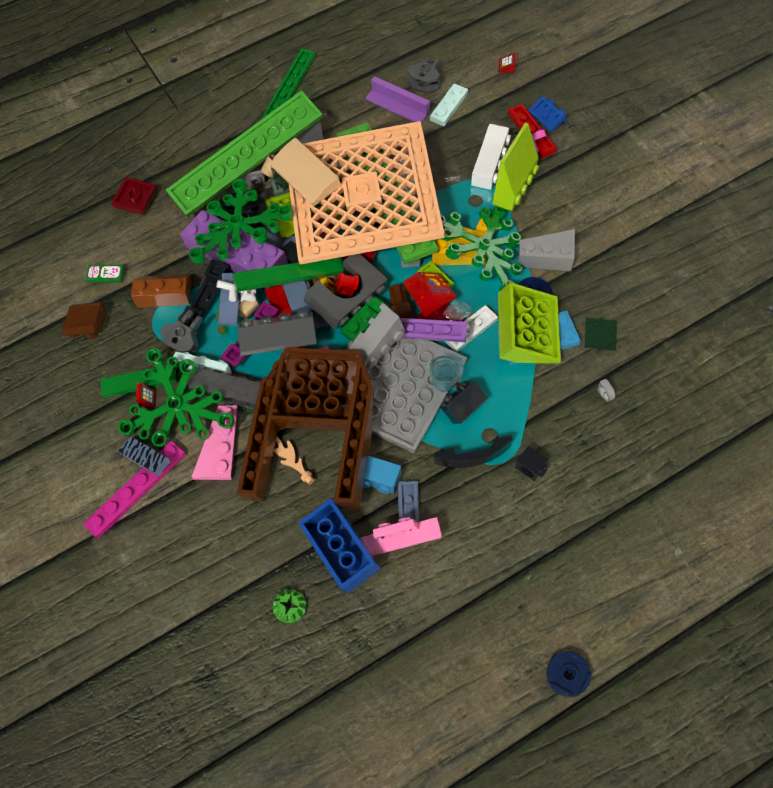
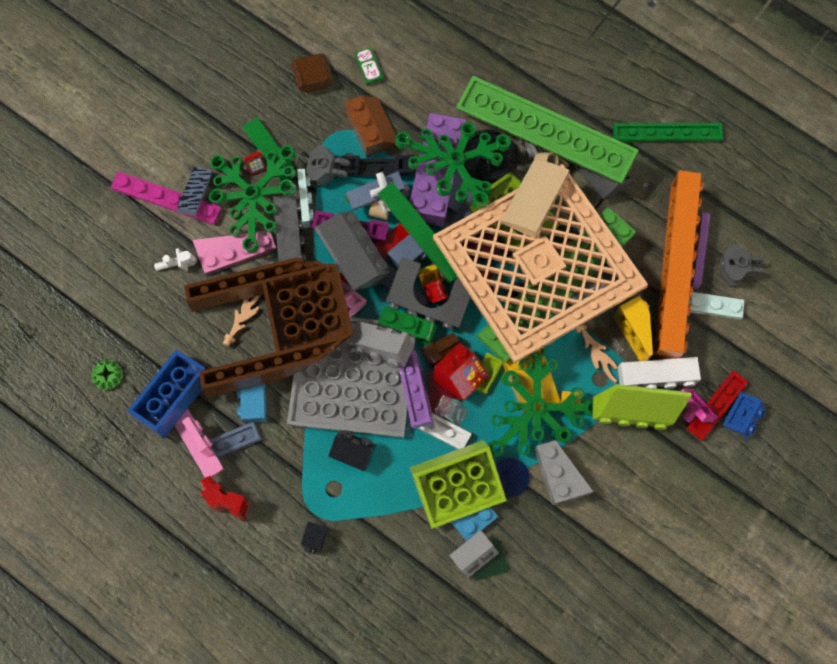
camera: 60 degrees right, 10 degrees up
dark red plate [111,177,157,215] -> none
clear light blue hat [429,355,463,392] -> none
black slope [434,435,512,468] -> none
slope [498,53,516,73] -> none
dark blue plate [546,651,591,697] -> none
light grey tile [597,379,615,402] -> none
none -> white arm [154,249,197,272]
none -> red hips [200,475,250,521]
none -> light grey hinge [449,530,498,578]
none -> light nougat piece [576,324,617,383]
none -> yellow slope [613,296,653,361]
none -> orange brick [652,170,704,360]

